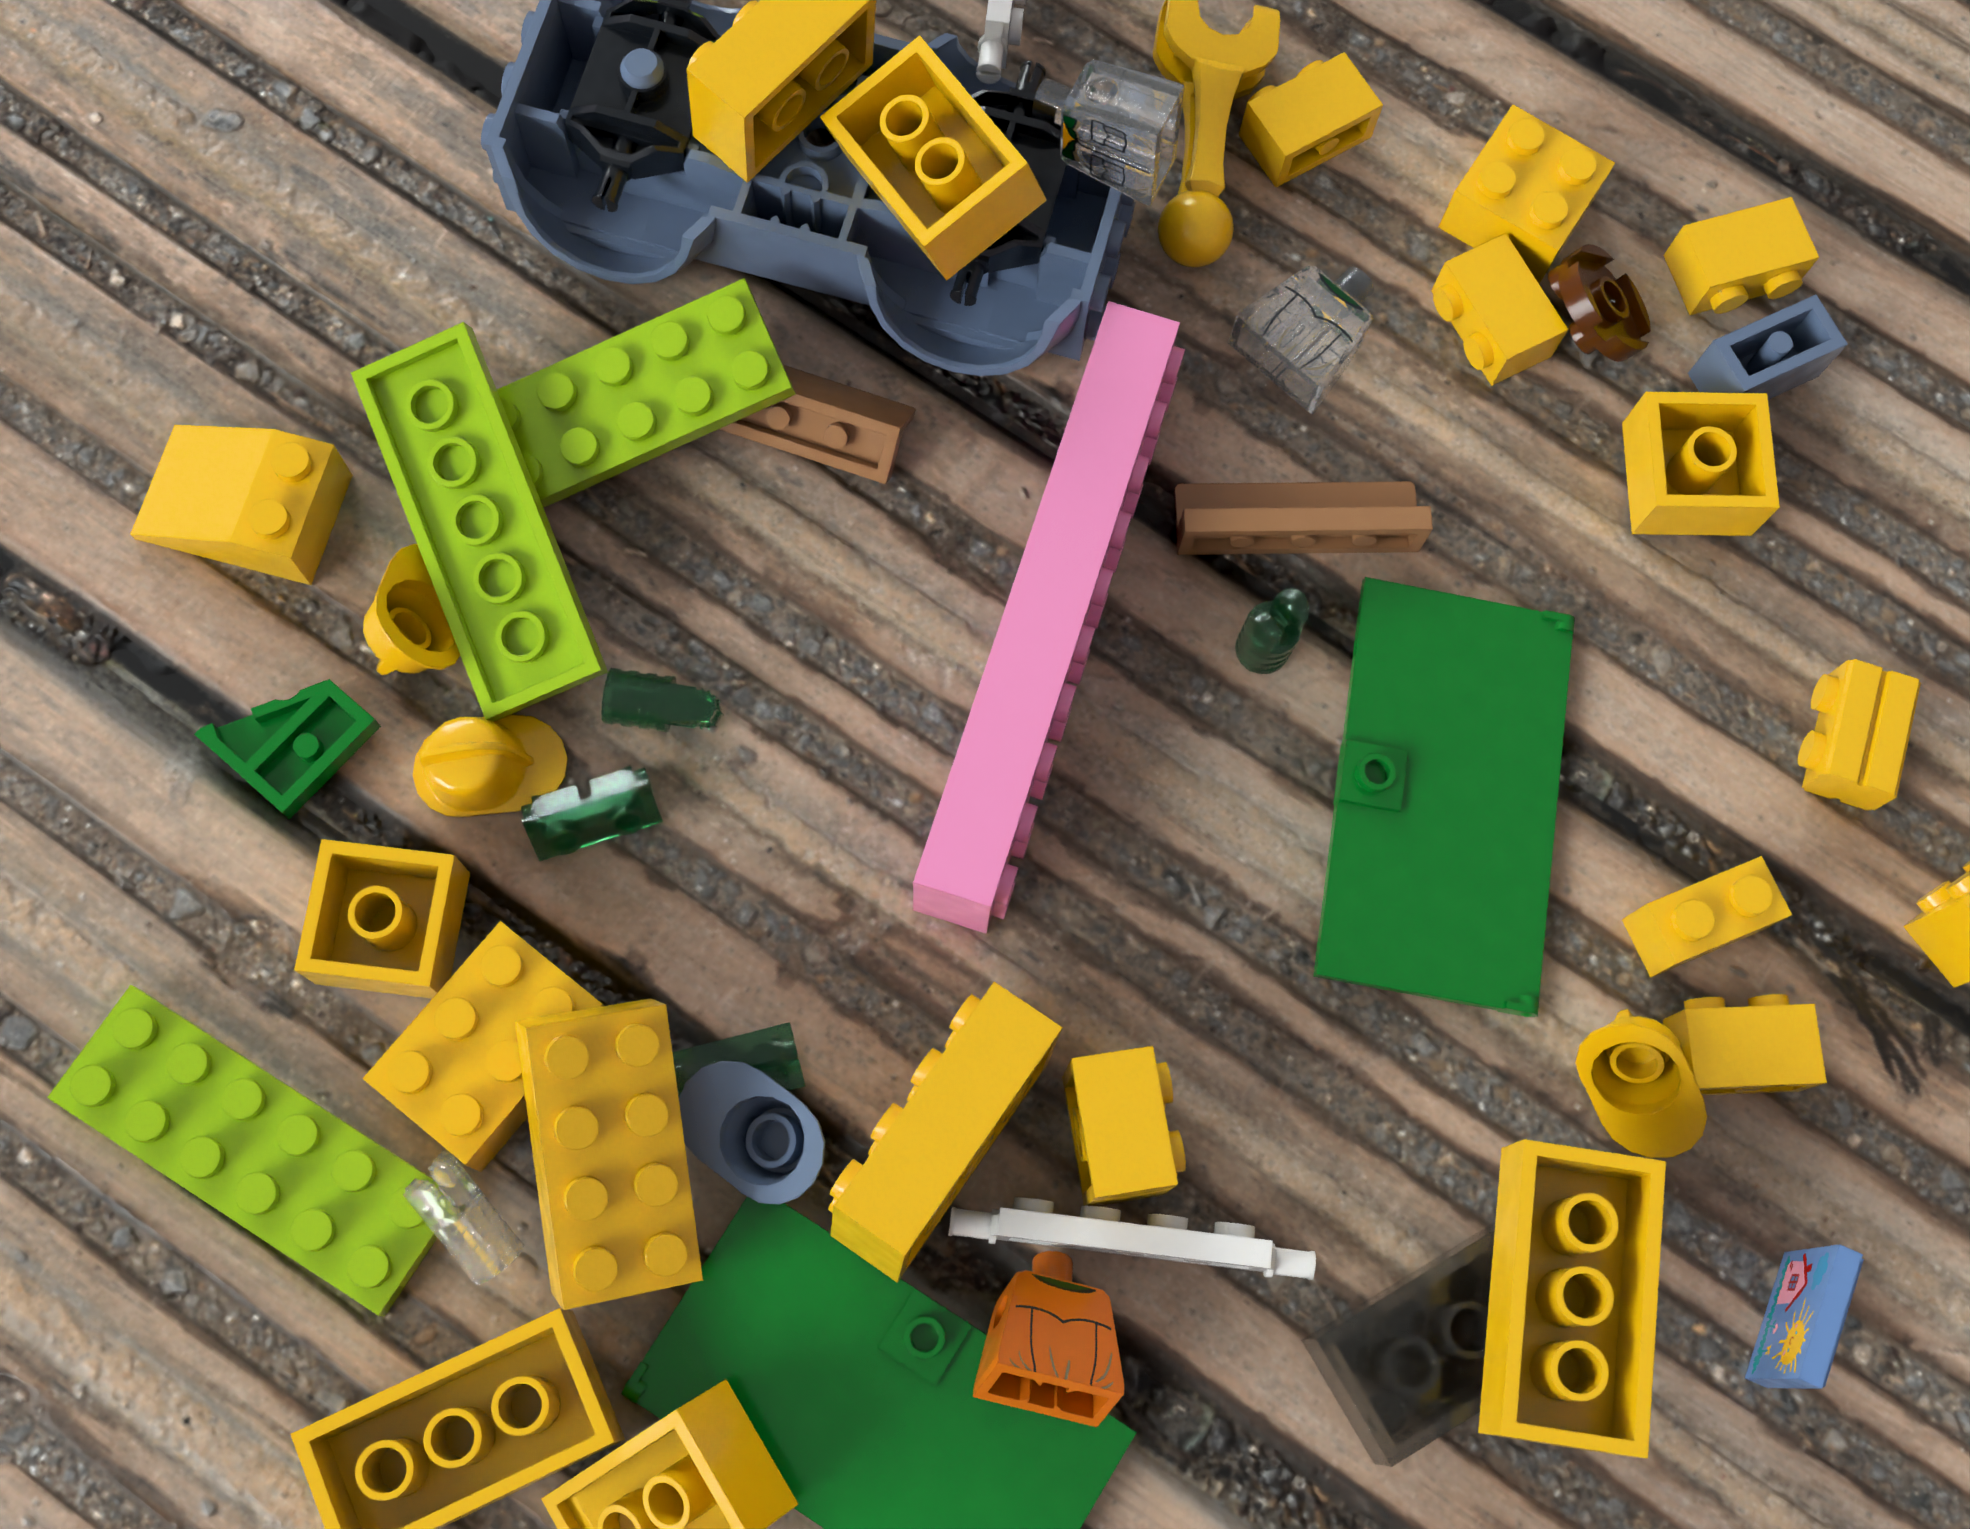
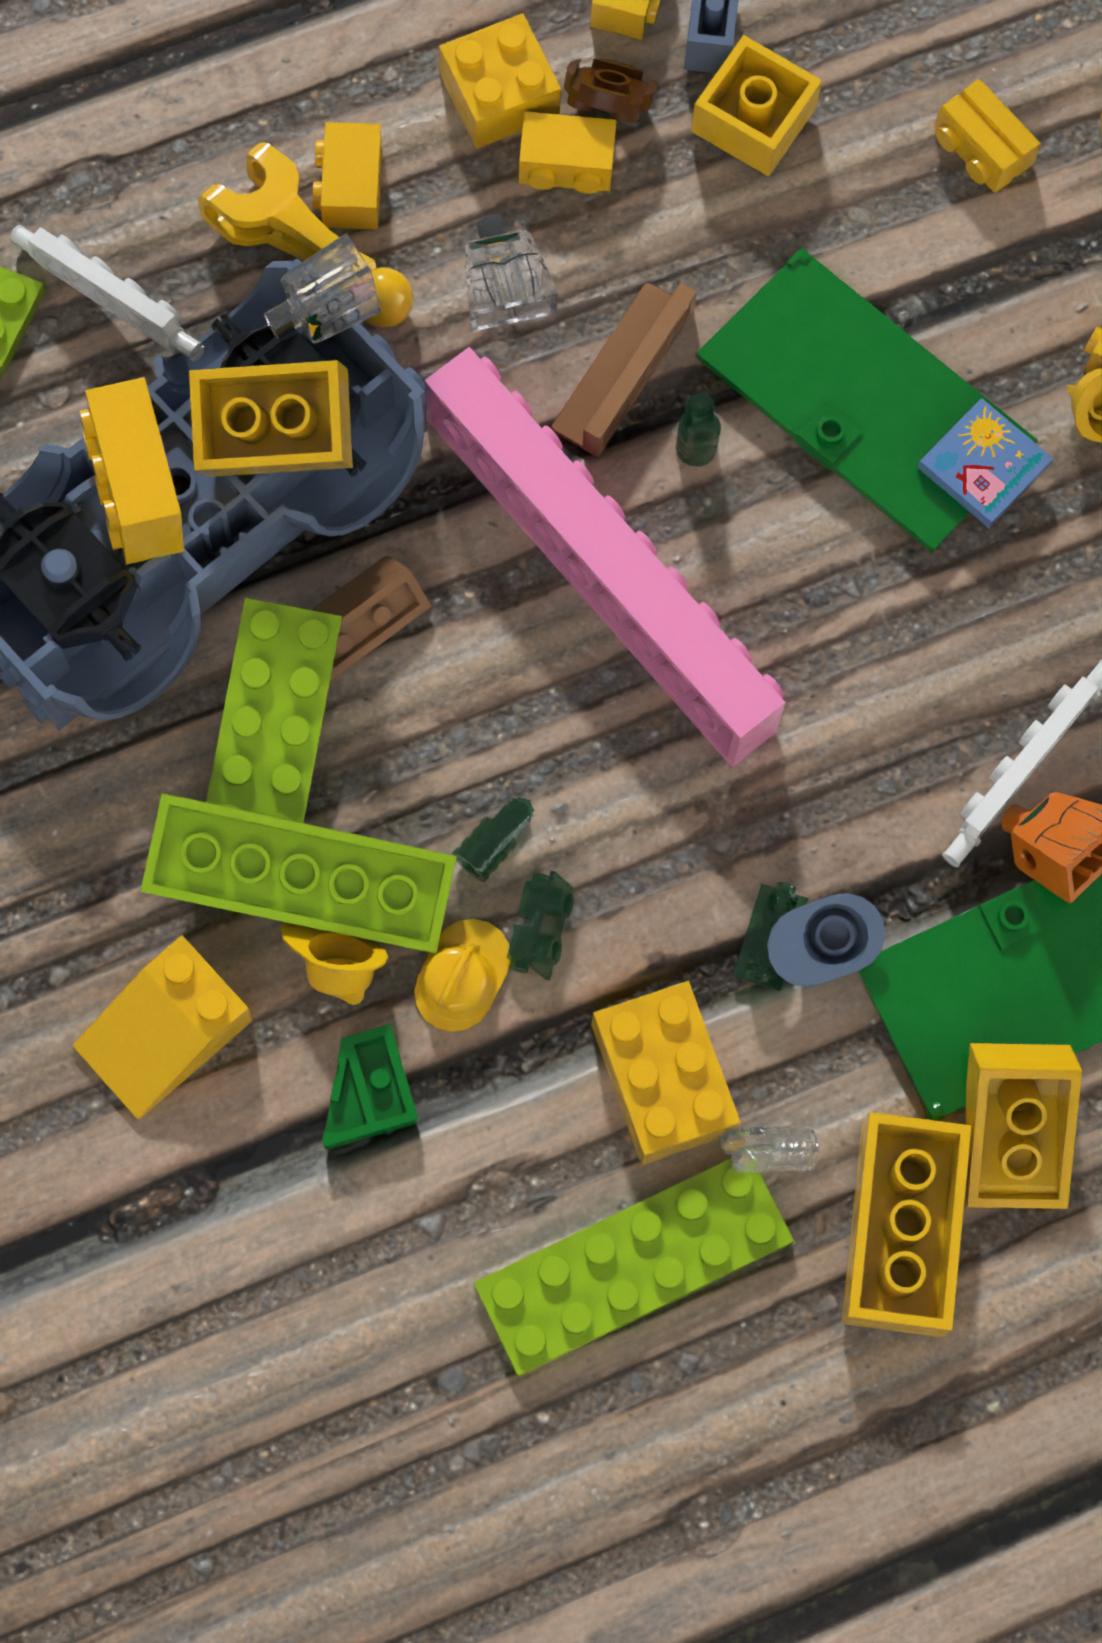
camera: 55 degrees left, 0 degrees up
yellow brick [294,839,470,998] -> none
yellow brick [515,998,703,1310] -> none
yellow brick [828,982,1063,1283] -> none
yellow brick [1062,1046,1186,1206] -> none
yellow brick [1622,856,1792,978] -> none
none -> medium blue tile [917,398,1054,528]

